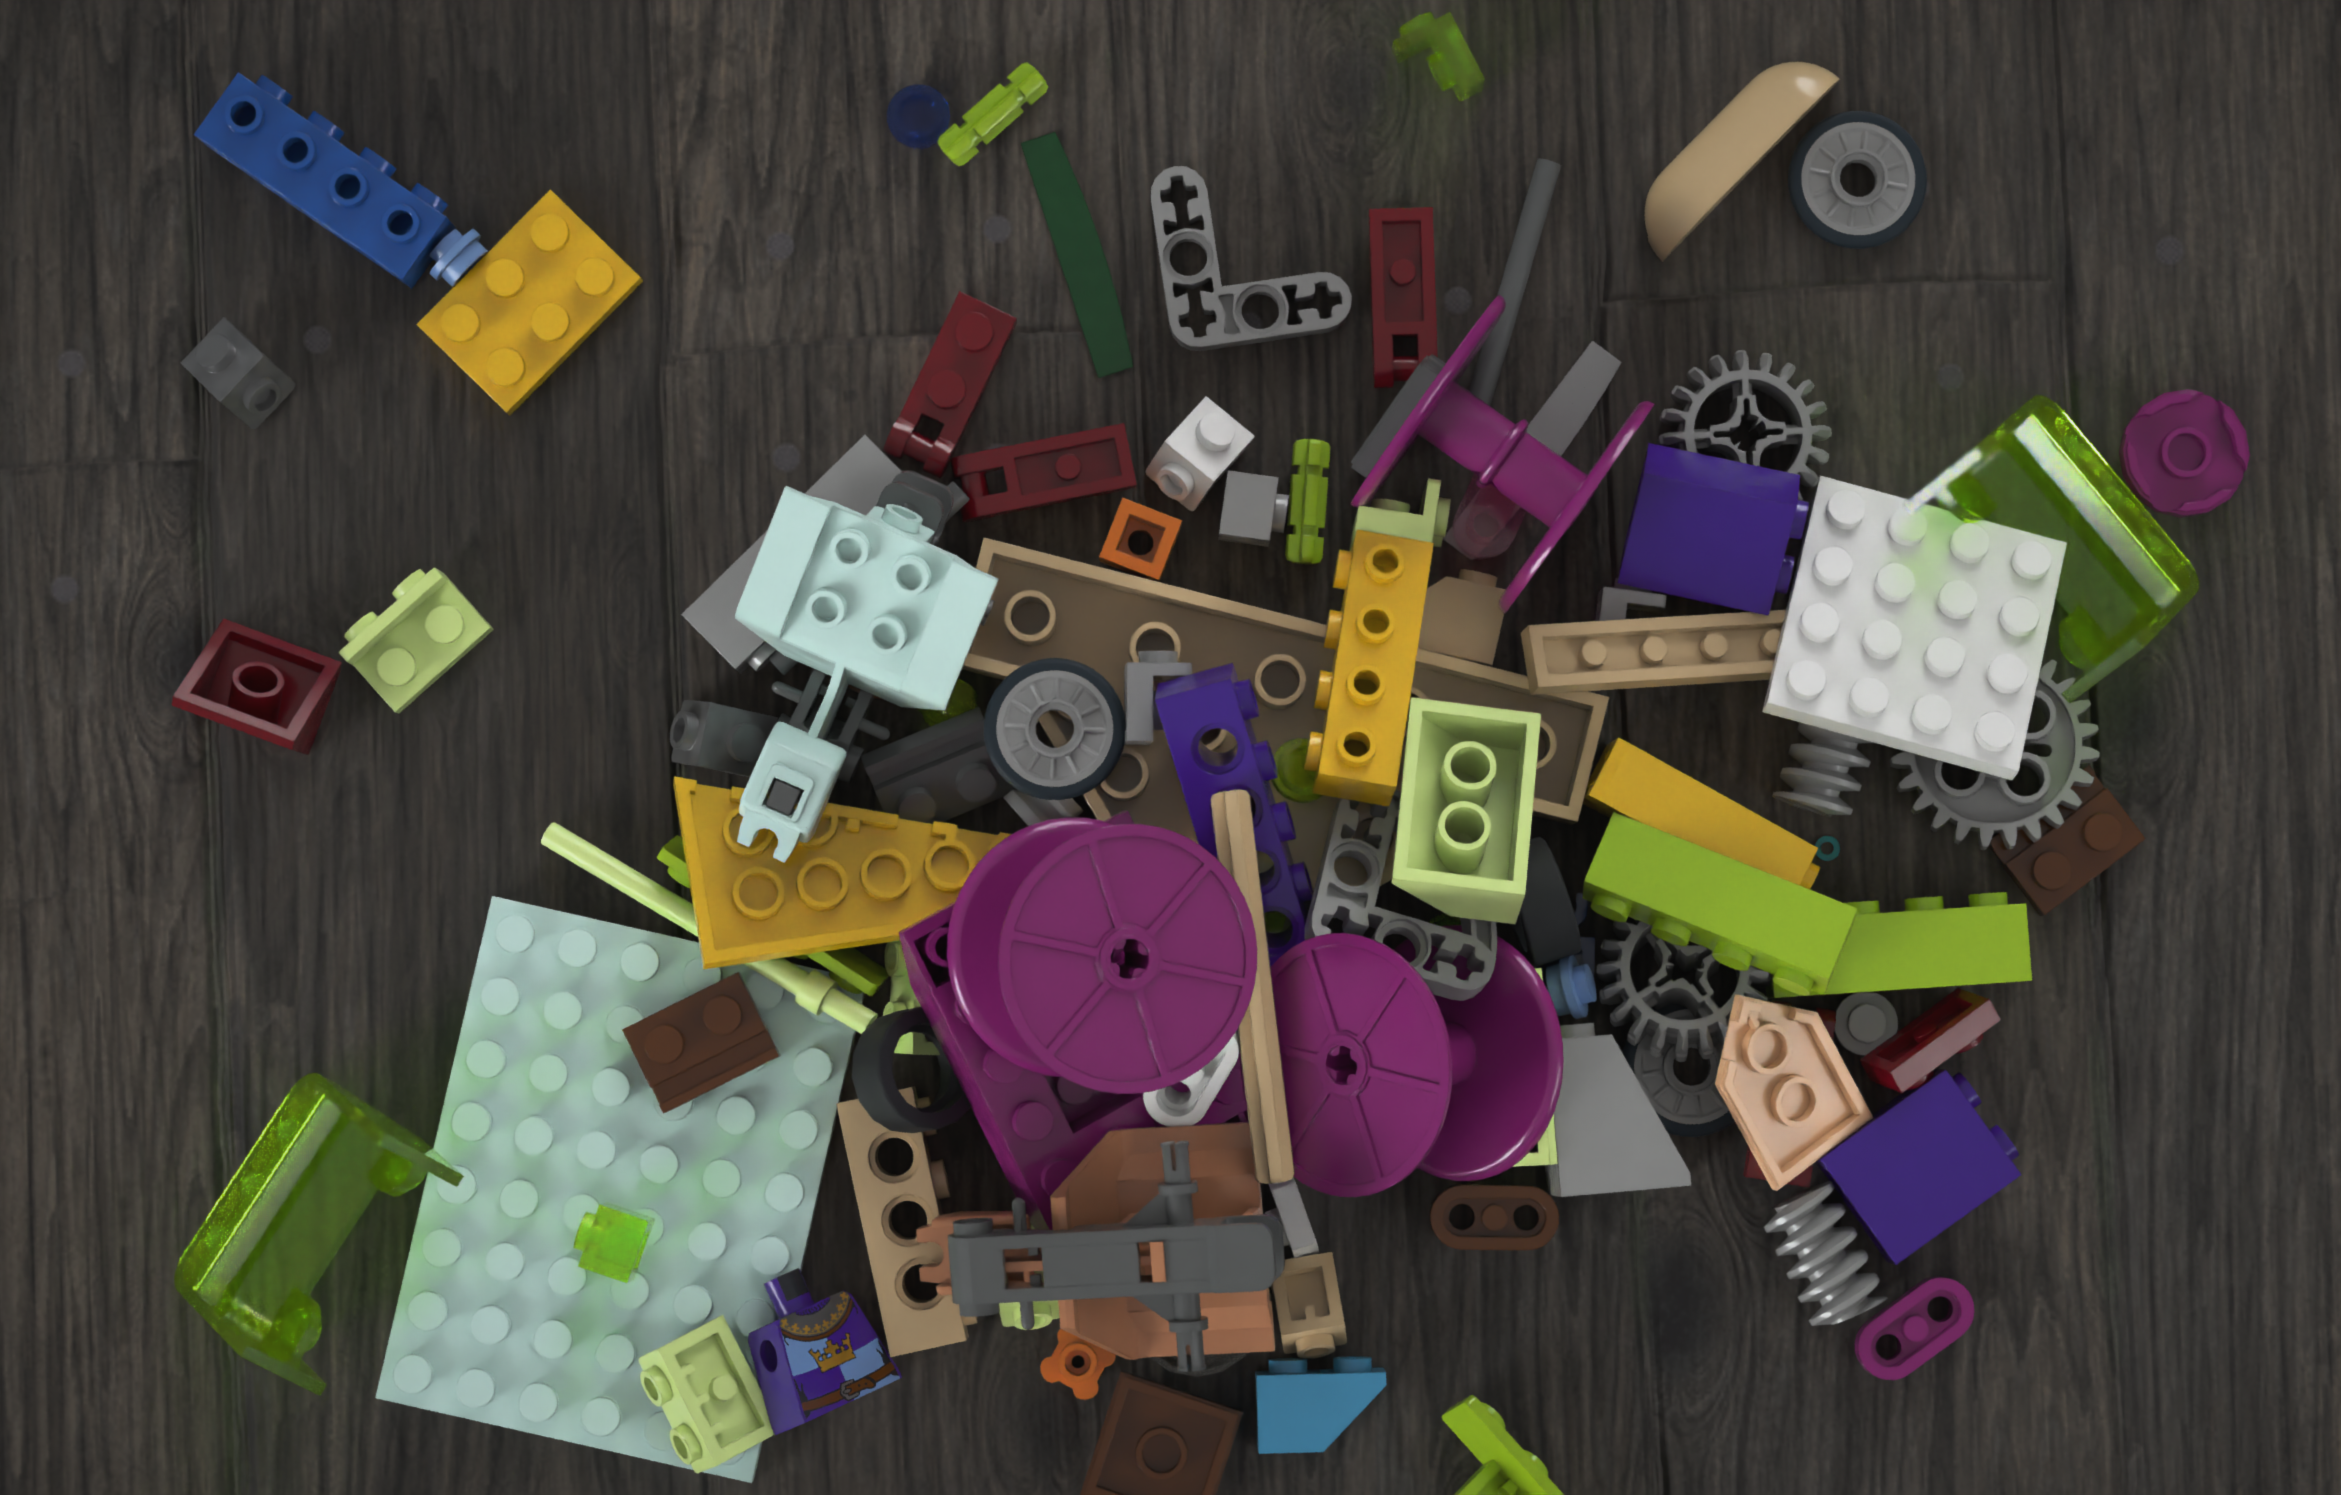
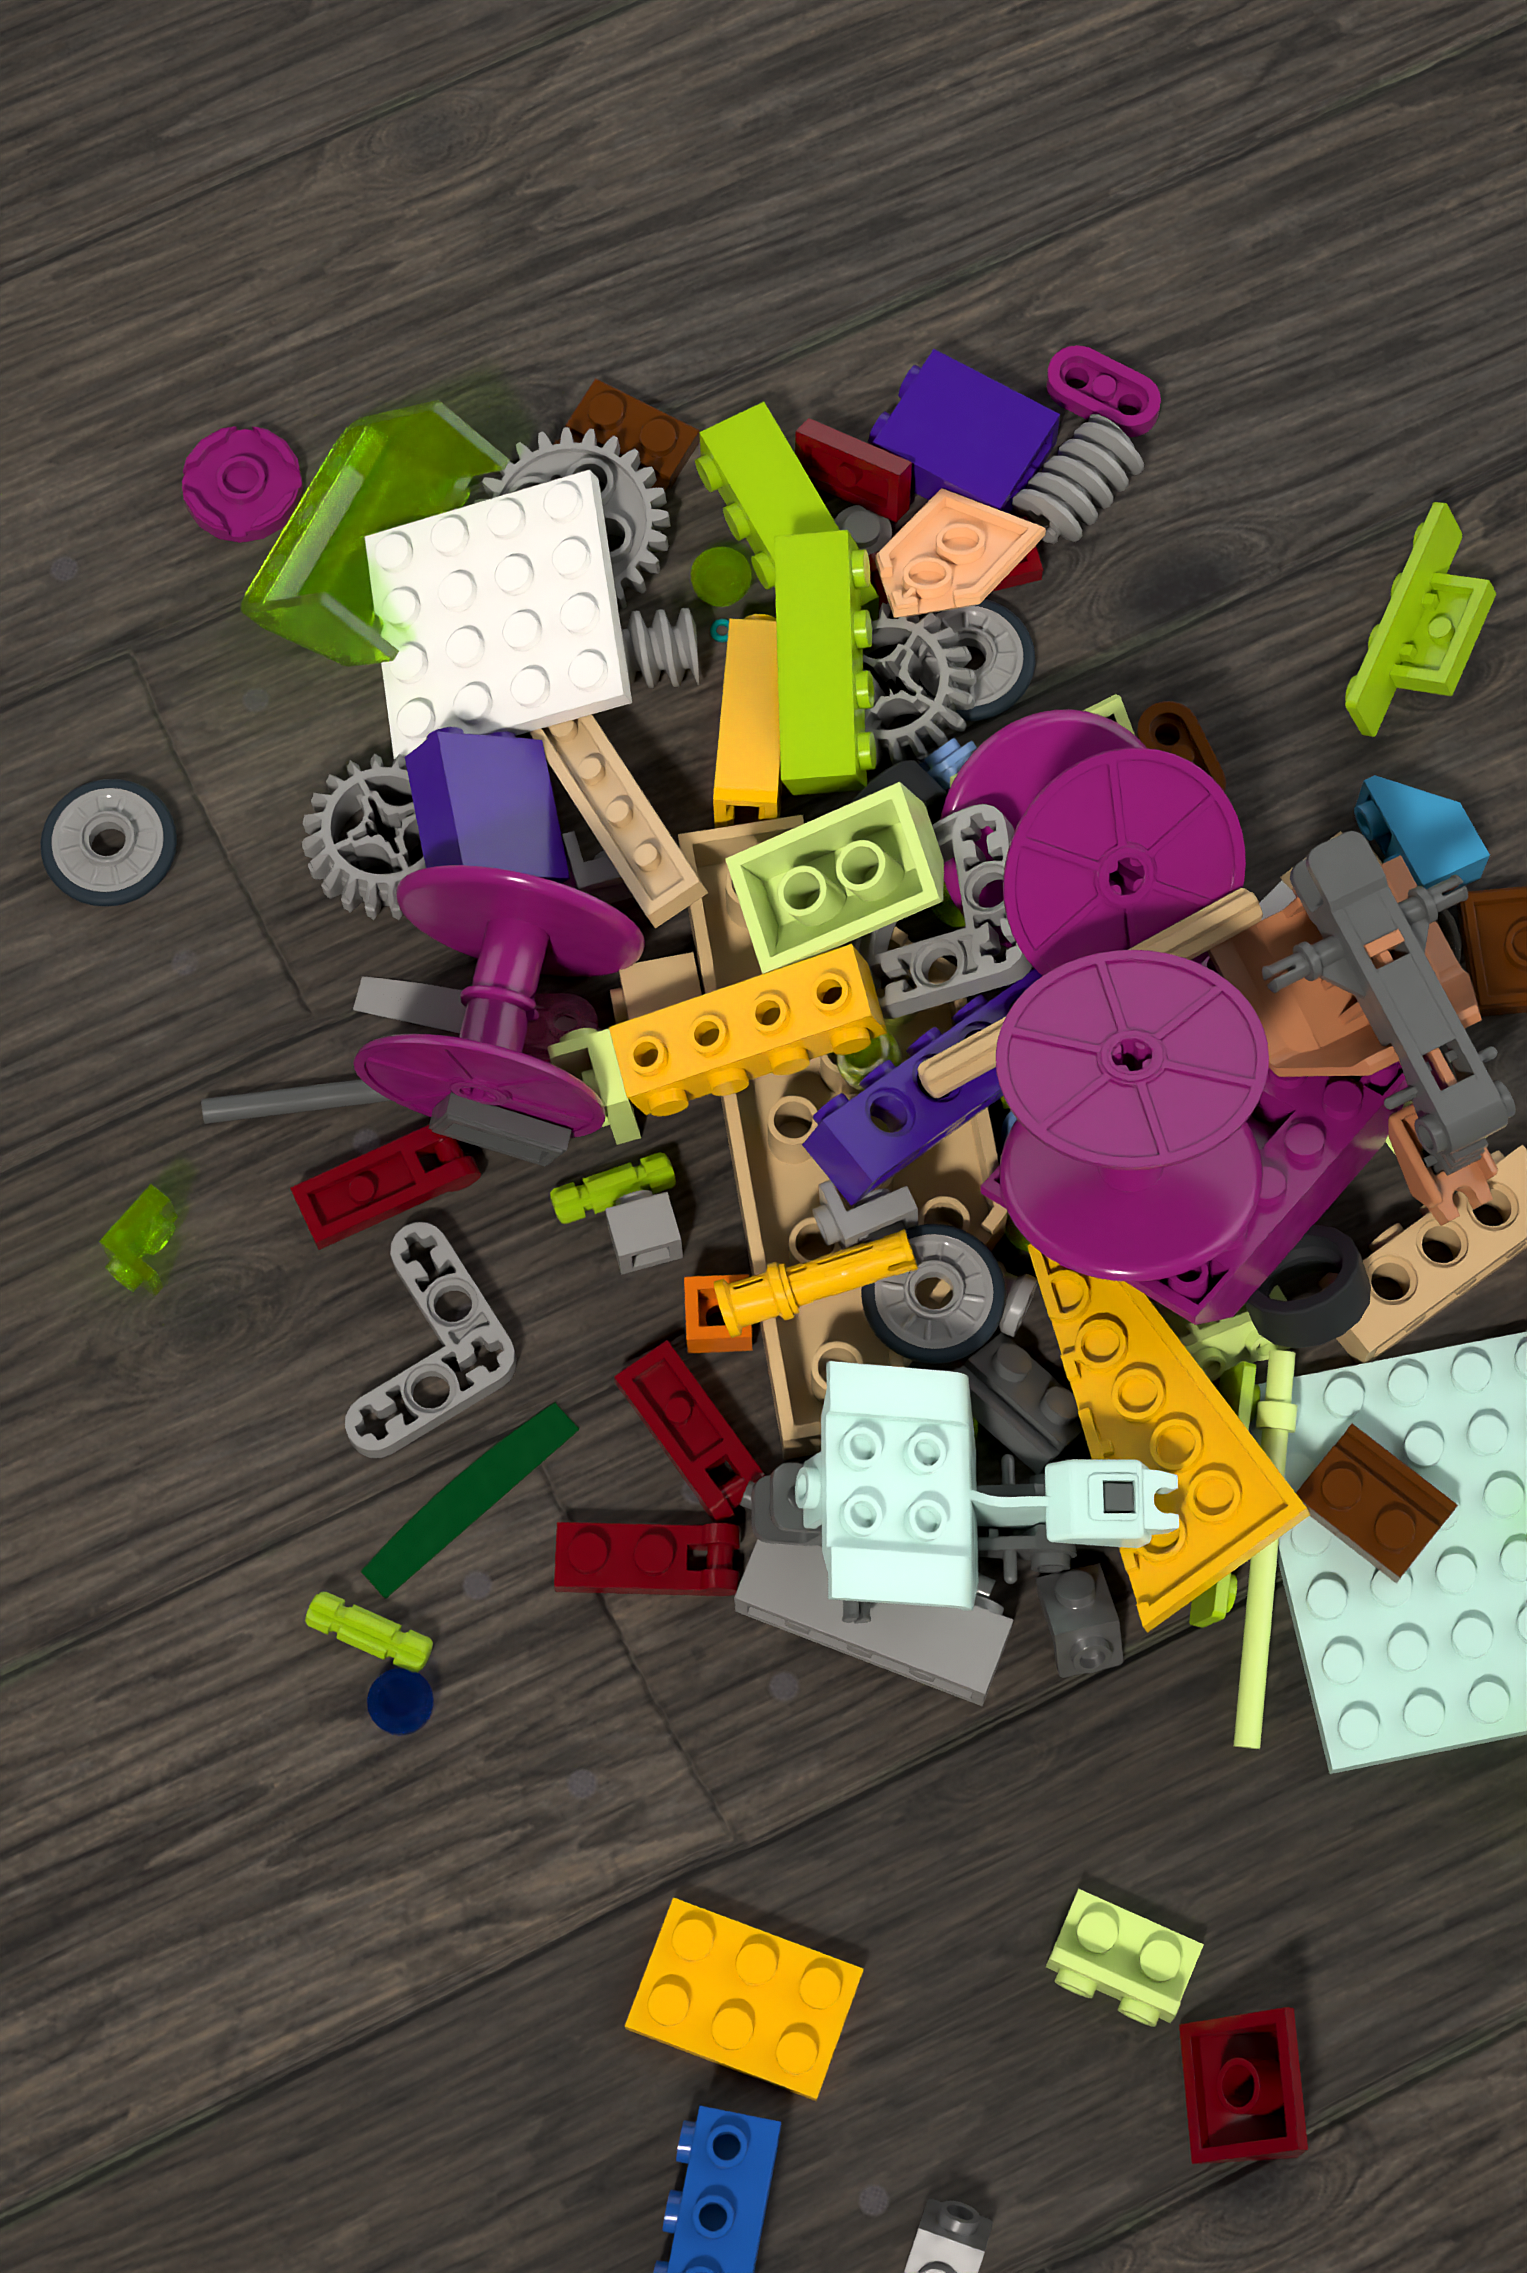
camera: 110 degrees left, 15 degrees down
medium blue plate [429,229,488,287] -> none
orange plate [1040,1329,1116,1400] -> none
white bracket [1145,396,1255,511] -> none
light grey slope [1545,1023,1691,1197] -> none
tan brick [1644,62,1840,262] -> none
none -> clear neon green plate [691,547,752,607]
none -> yellow pin [714,1229,918,1338]

